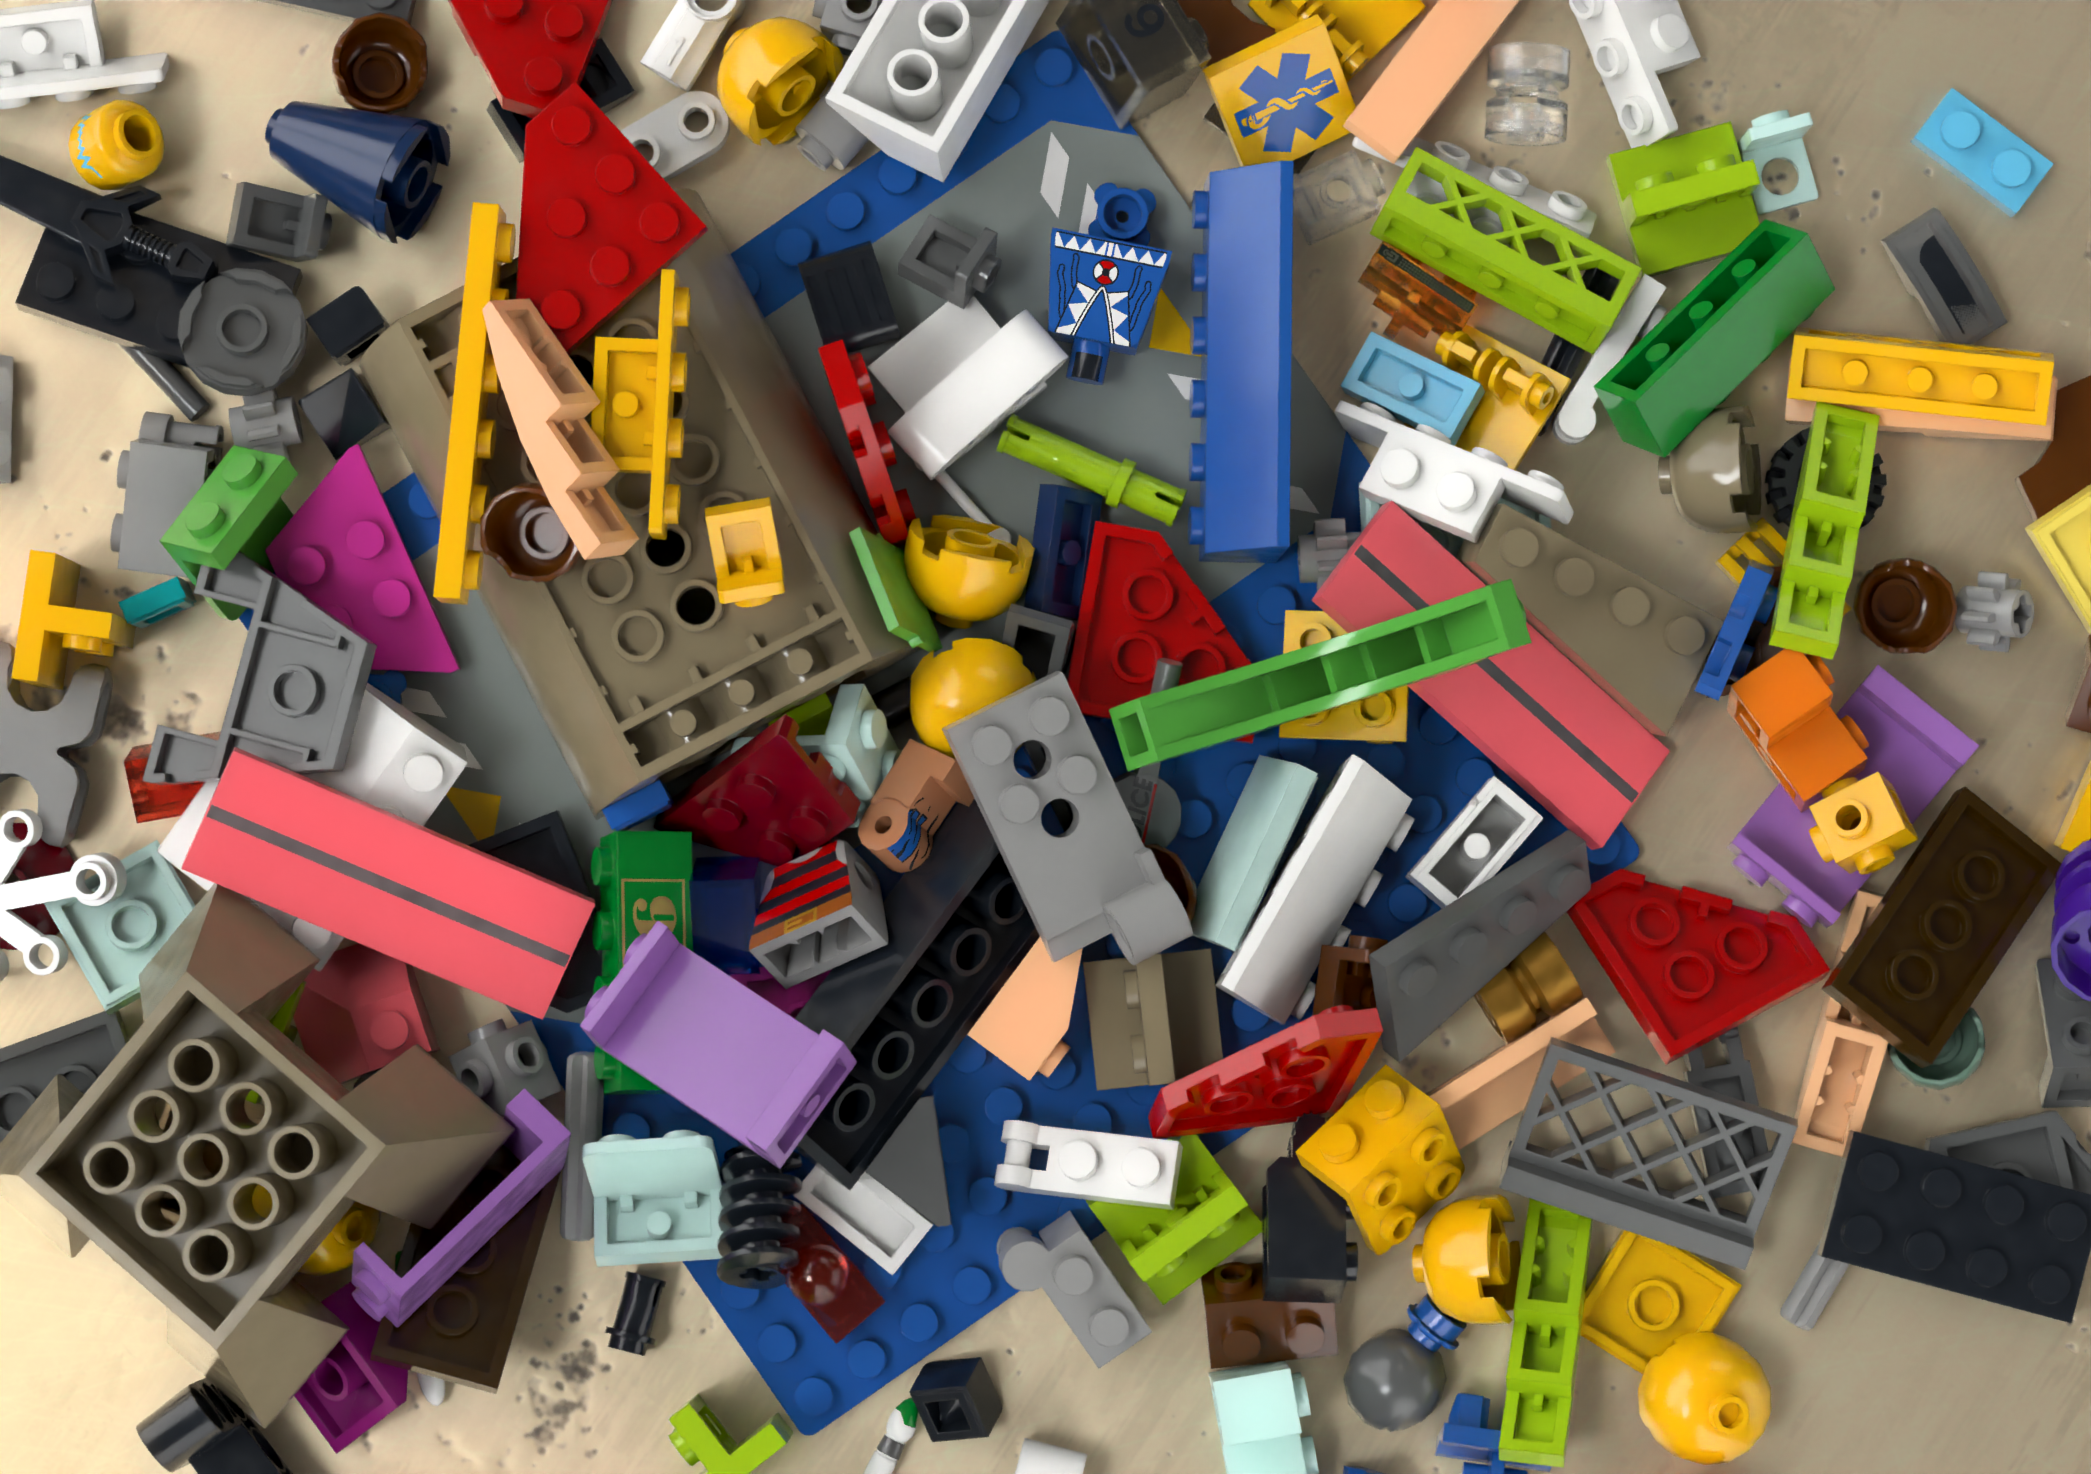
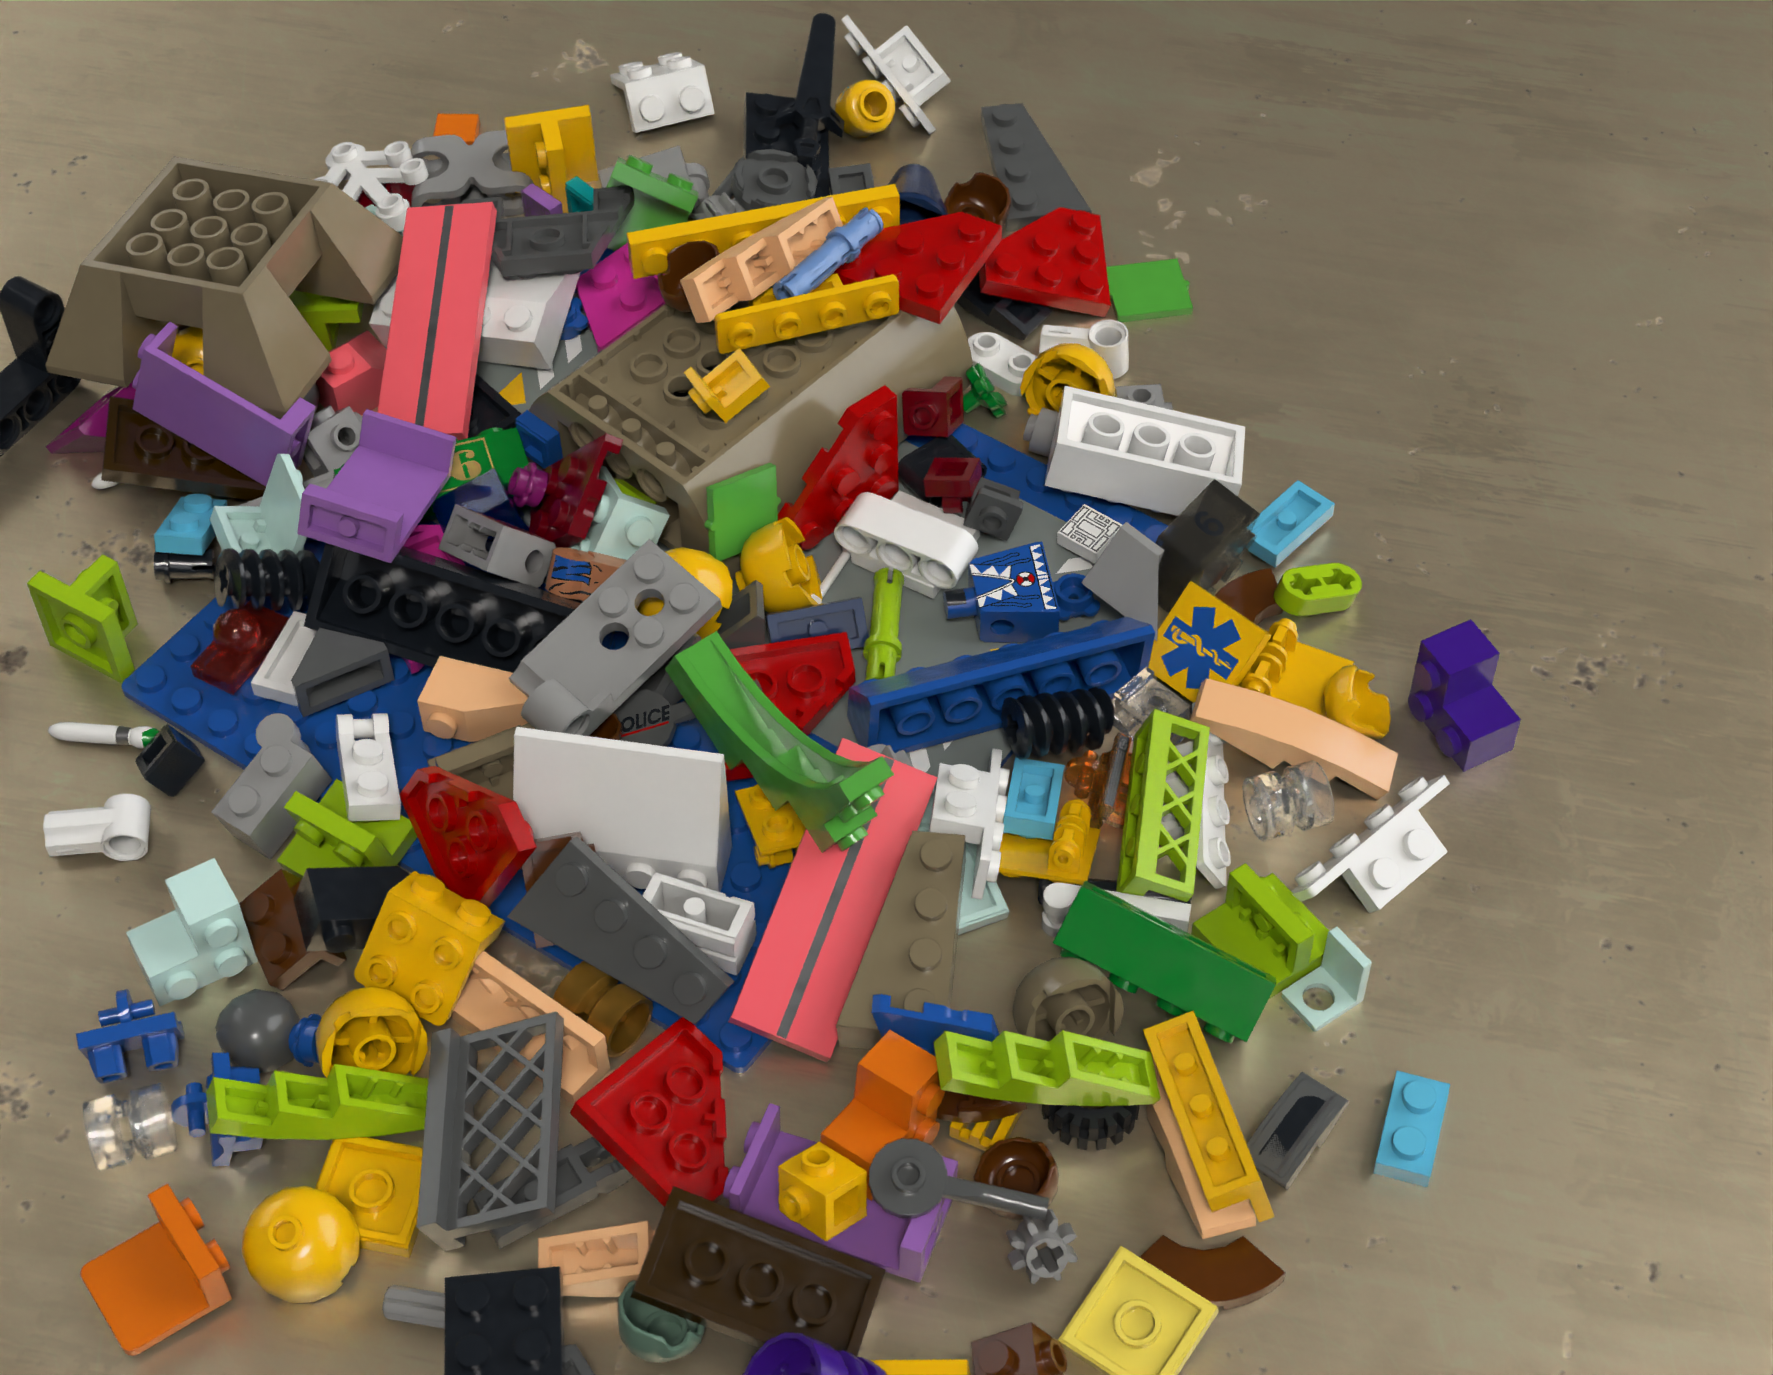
camera: 70 degrees right, 35 degrees down
none -> medium azure plate [154,493,227,555]
none -> magenta plate [508,462,548,508]
none -> medium lavender tile [521,183,563,217]
none -> medium blue pin [773,207,884,300]
none -> dark grey piece [869,1139,1050,1220]
none -> dark red bracket [902,376,964,437]
none -> dark red tile [923,457,982,514]
none -> green plant [963,363,1007,418]
none -> black piece [1001,686,1114,760]
none -> white tile [1057,504,1122,564]
none -> light grey slope [1082,522,1165,641]

